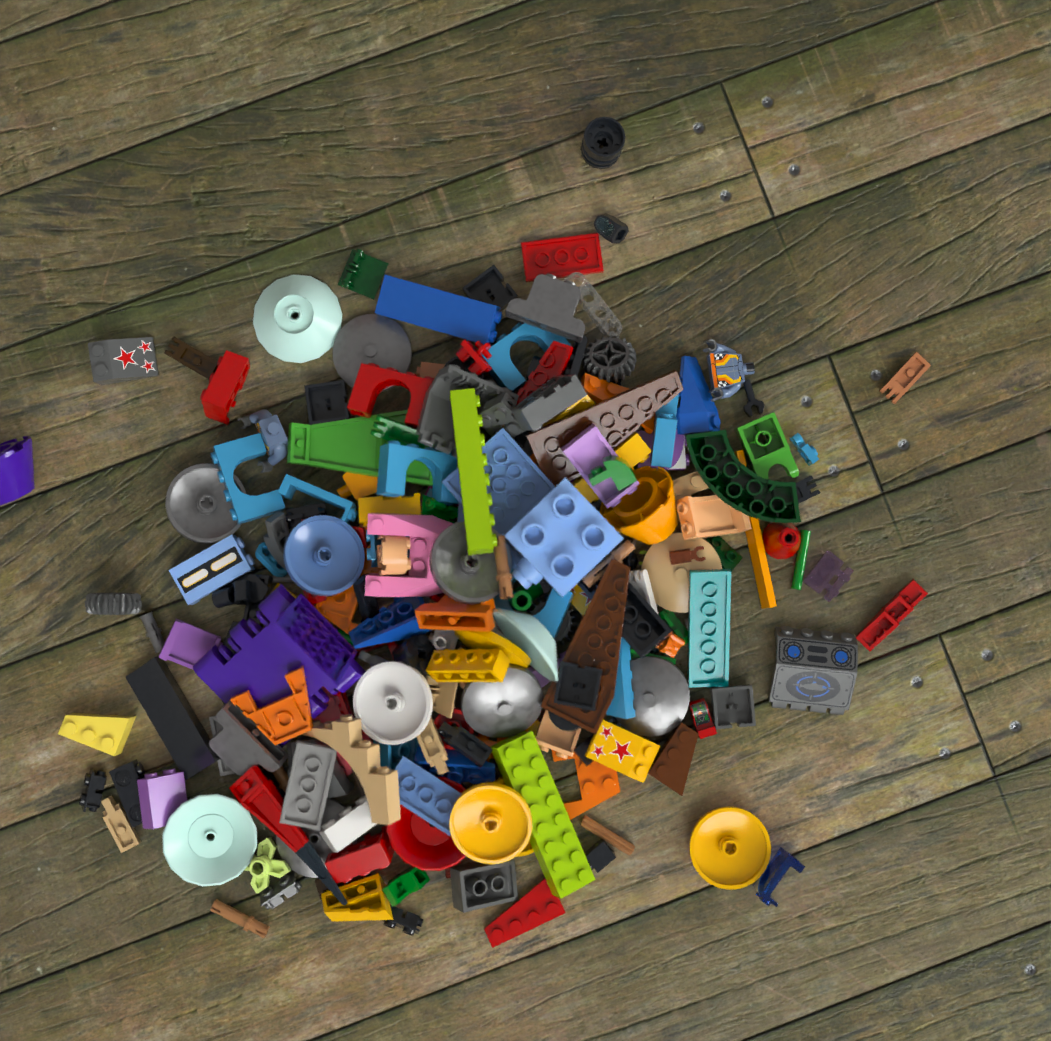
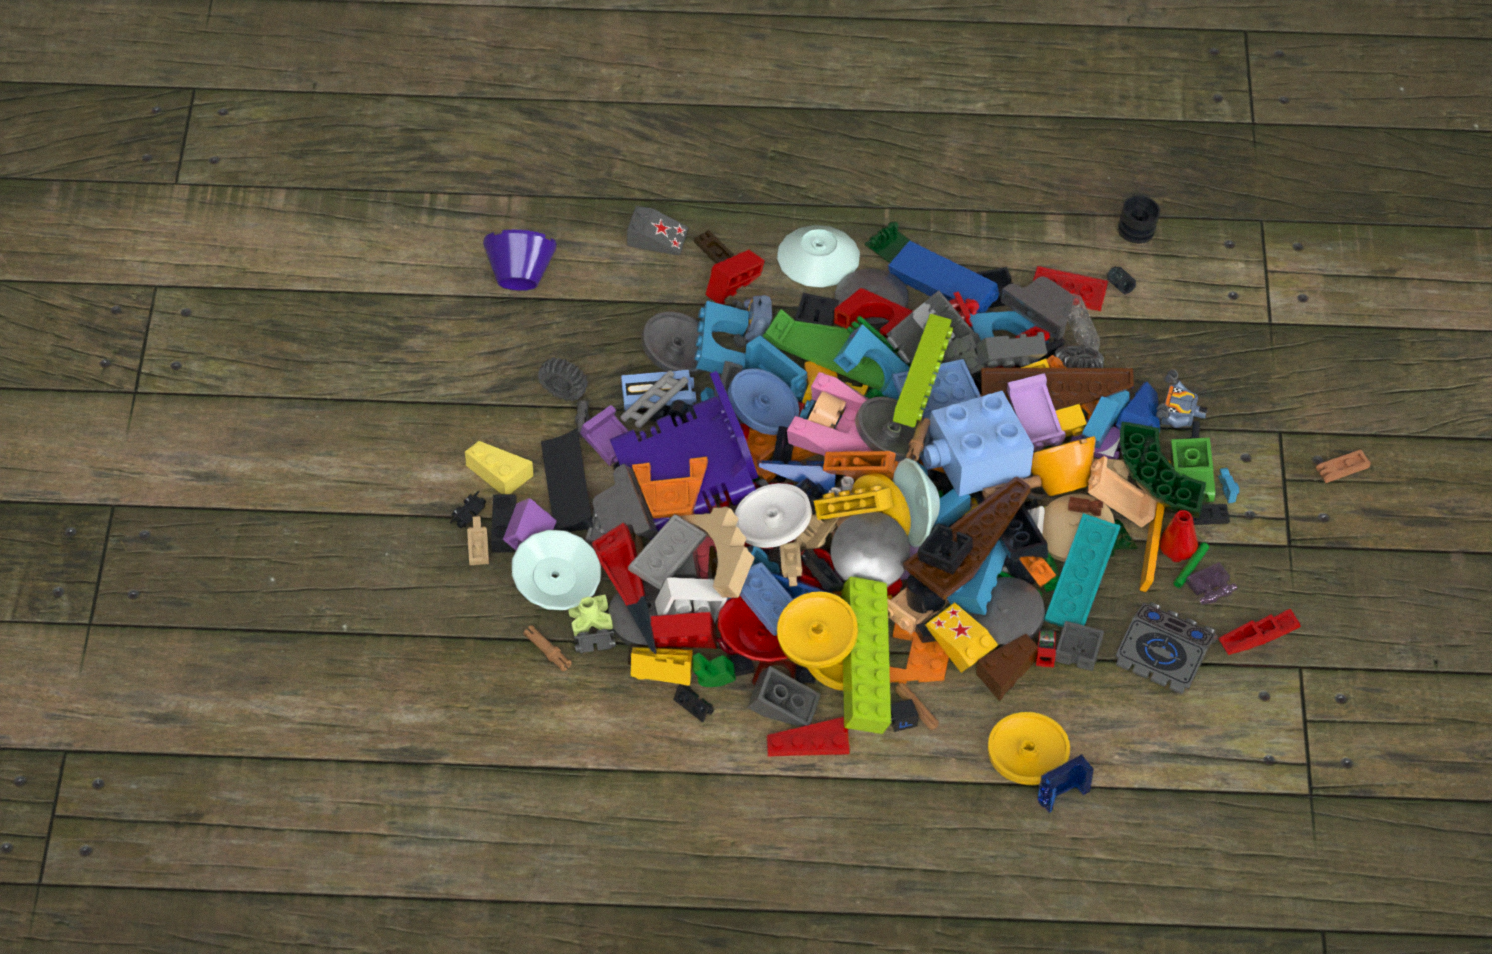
camera: 20 degrees right, 35 degrees down
brick [588,456,637,490] -> none
none -> light grey bar [620,370,688,428]

